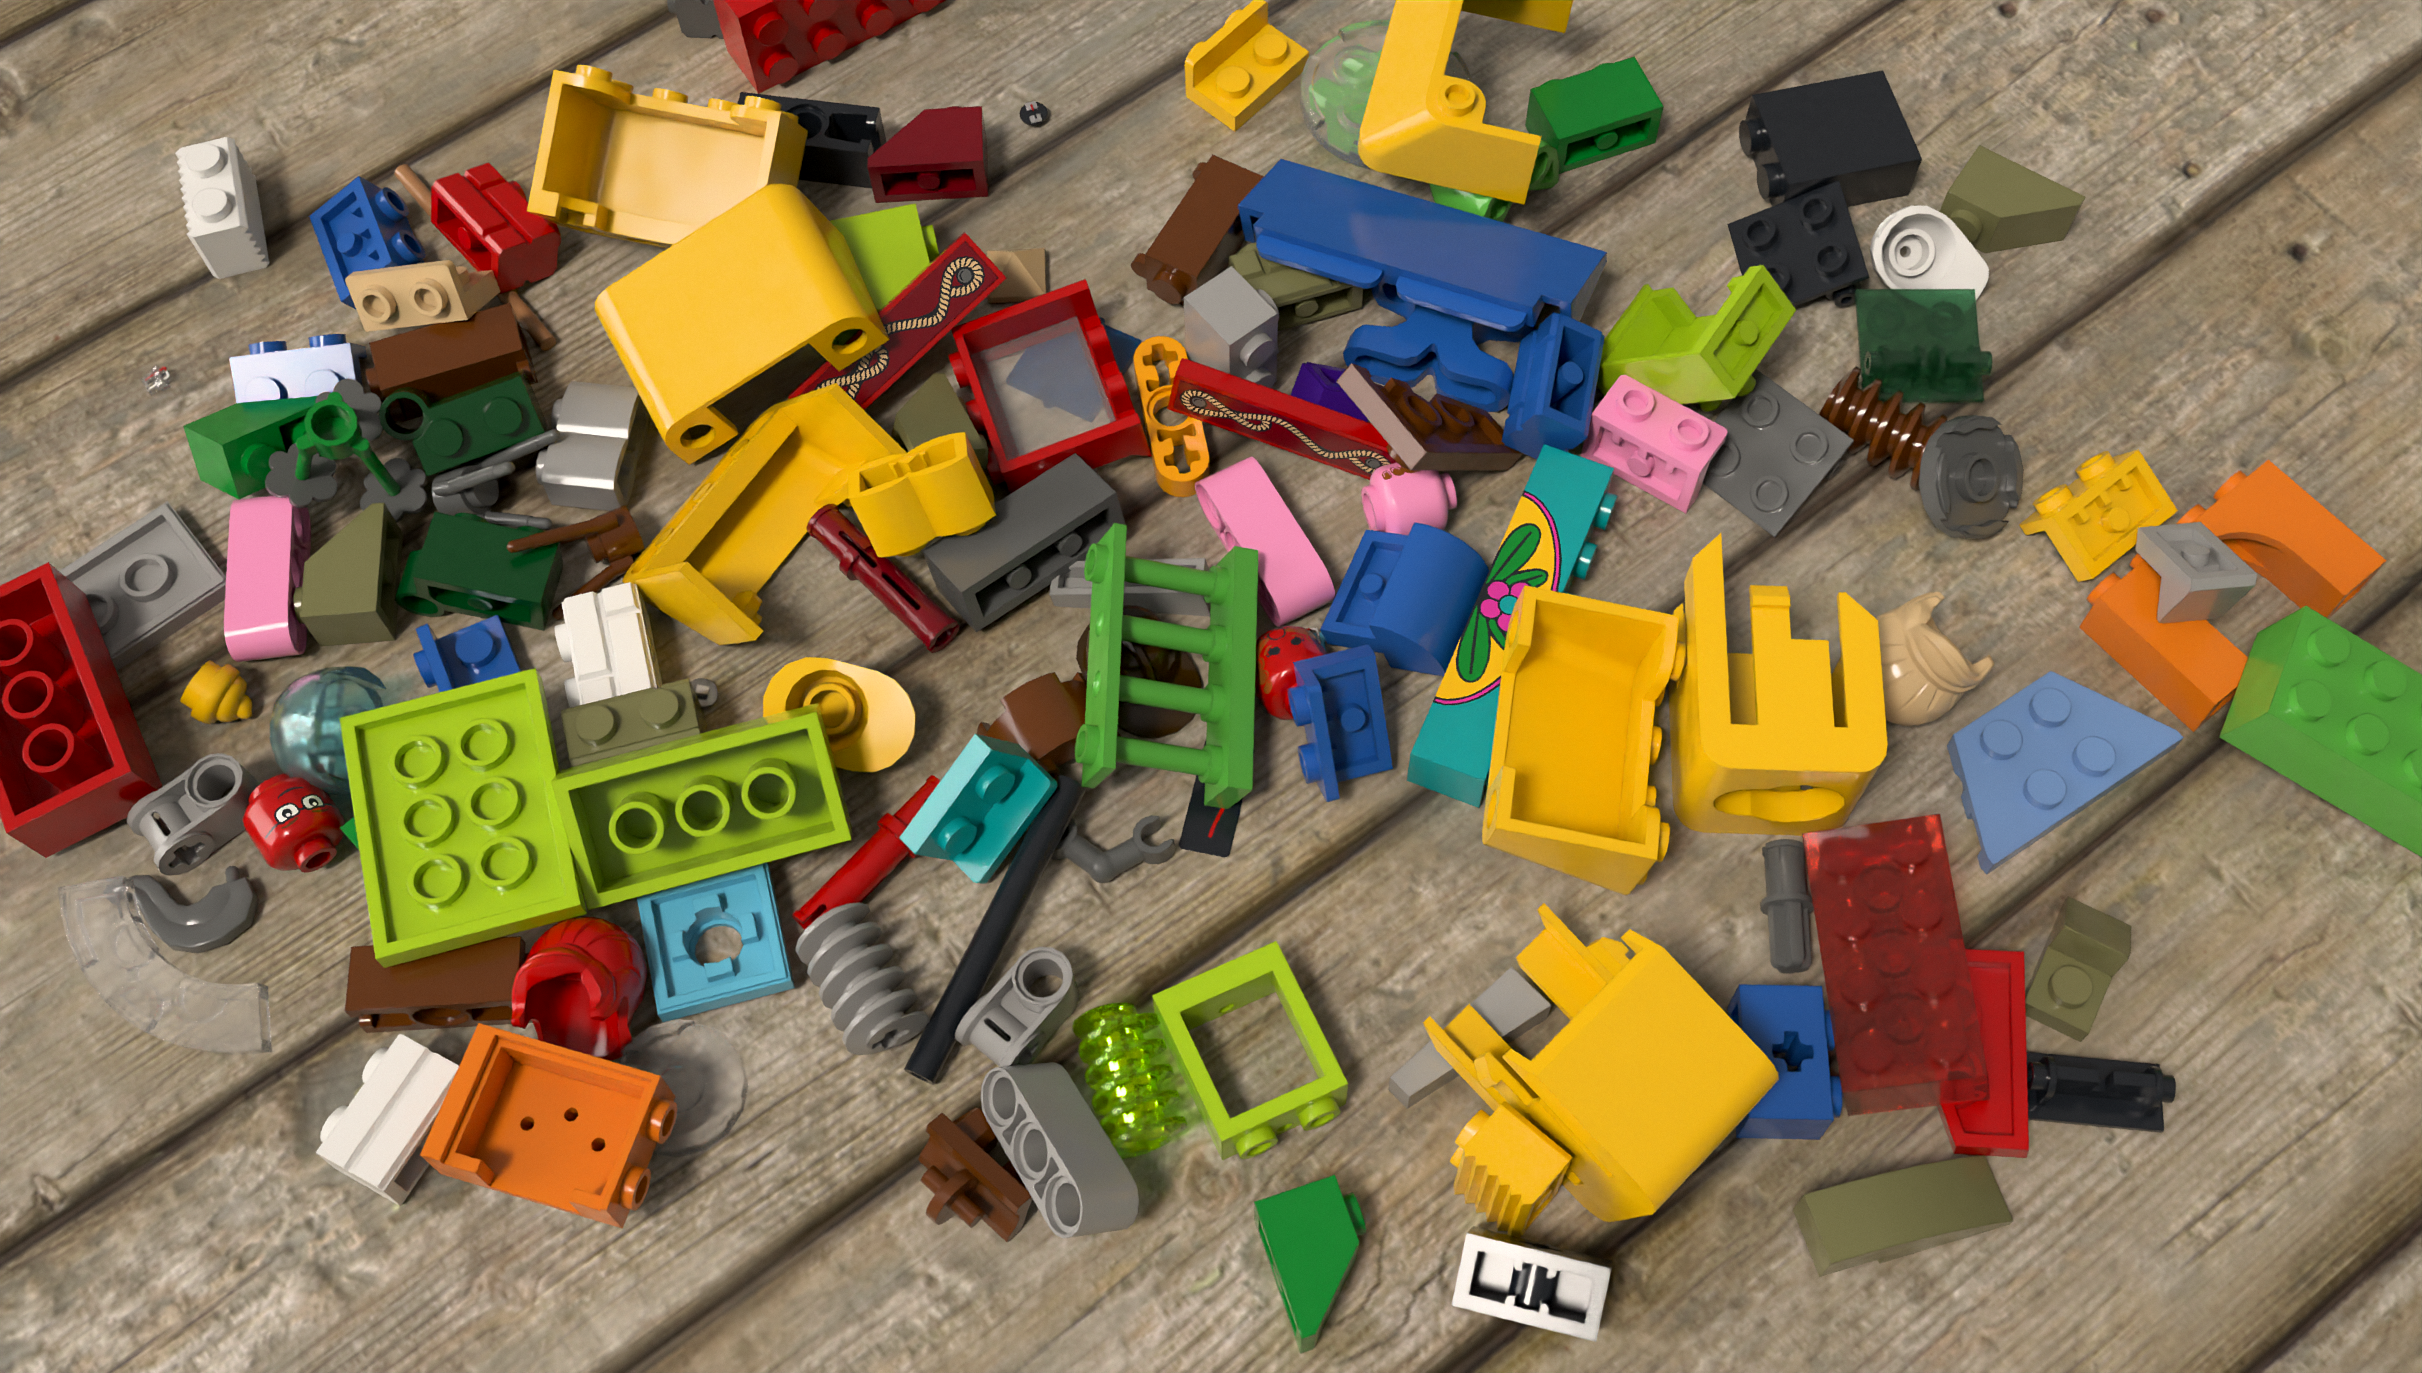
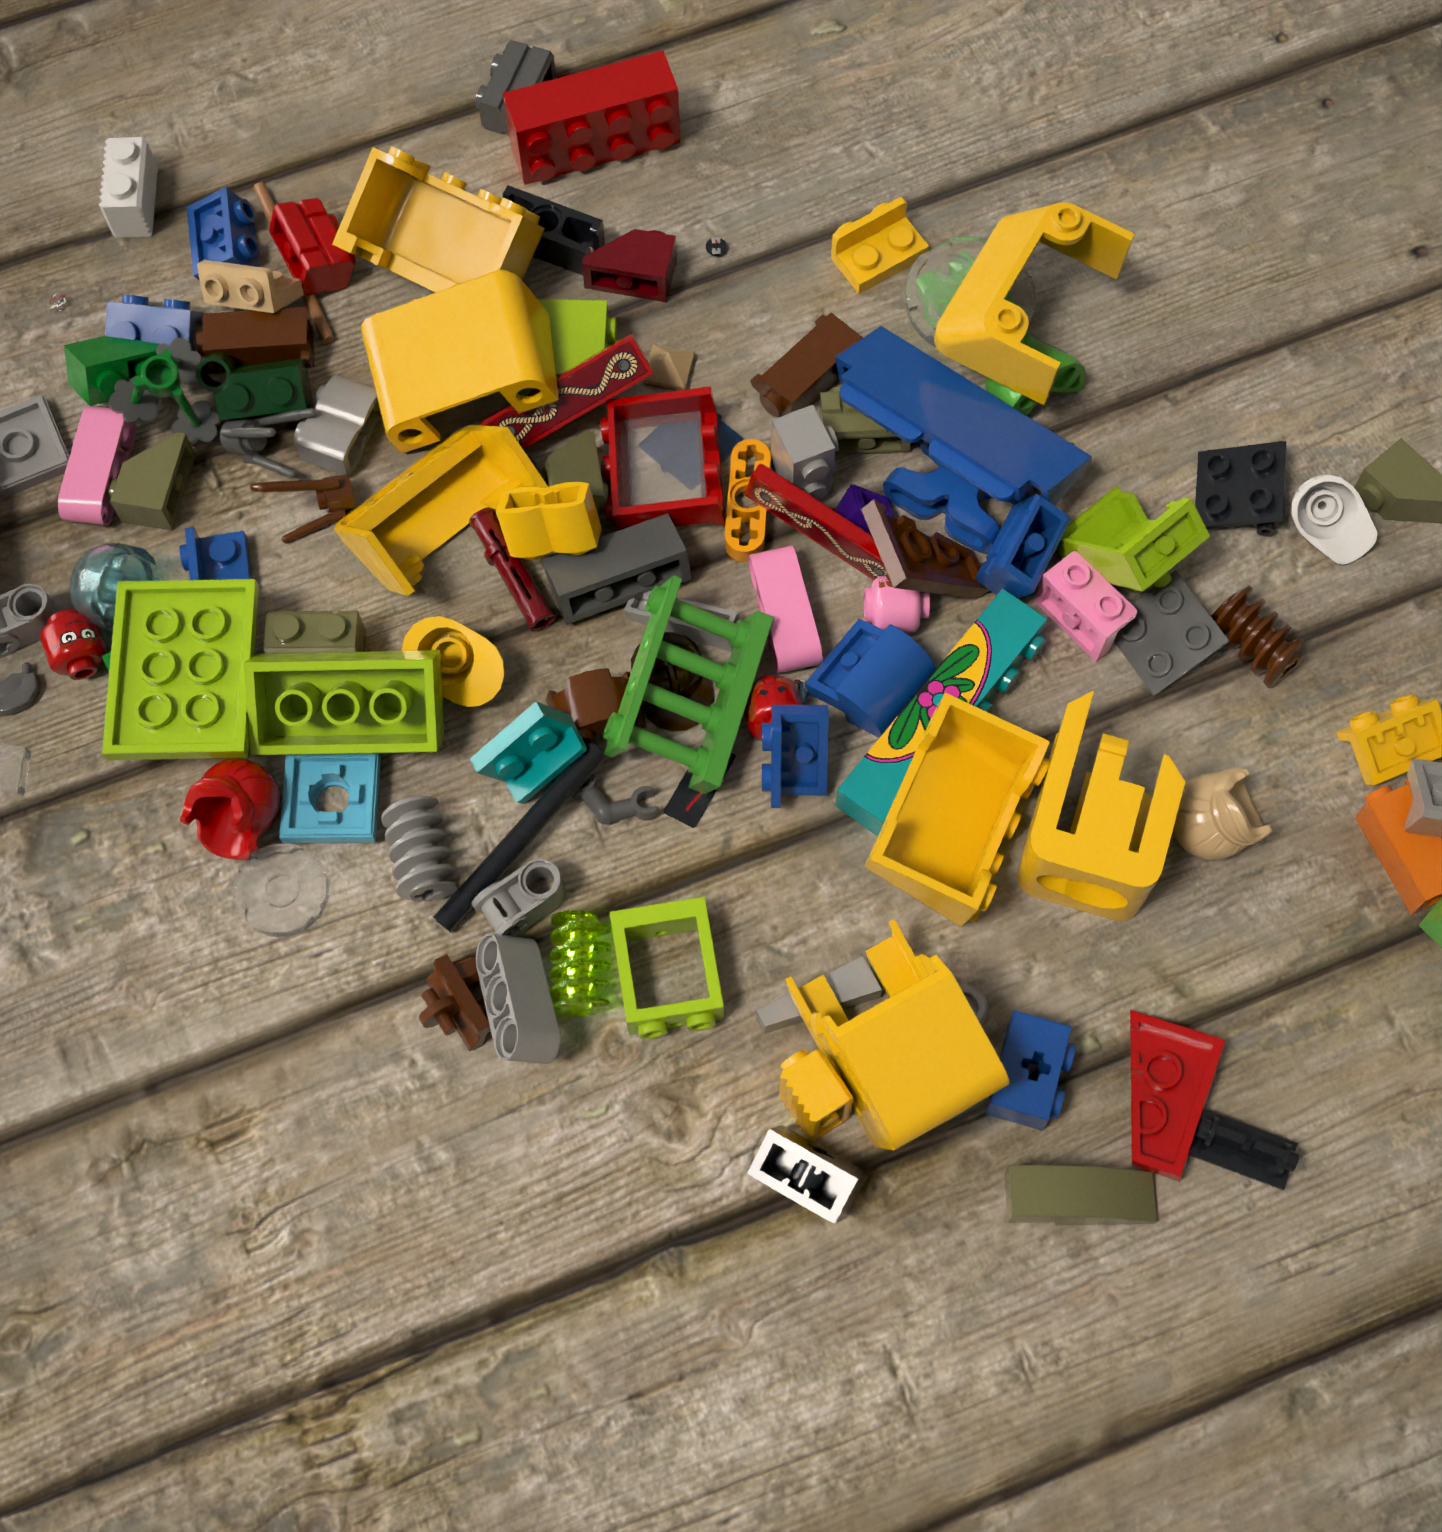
camera: 15 degrees right, 5 degrees up
yellow plate [180,660,253,724] -> none
white brick [316,1034,459,1206] -> none
reddish brown piece [345,936,533,1033] -> none
dark green hinge [395,512,563,631] -> none
orange piece [420,1023,677,1229] -> none
white brick [554,582,663,708] -> none
piece [691,678,718,708] -> none
red pin [792,775,941,930] -> none
green slope [1254,1175,1366,1354] -> none
green brick [1525,56,1664,174] -> none
black brick [1739,70,1922,207] -> none
dark grey axle [1760,839,1815,974] -> none
clear red brick [1802,814,1990,1116] -> none
clear green hinge [1855,289,1993,403] -> none
dark grey tile [1919,415,2024,539] -> none
medium blue wing [1947,671,2184,875] -> none
olive slope [2025,896,2131,1042] -> none

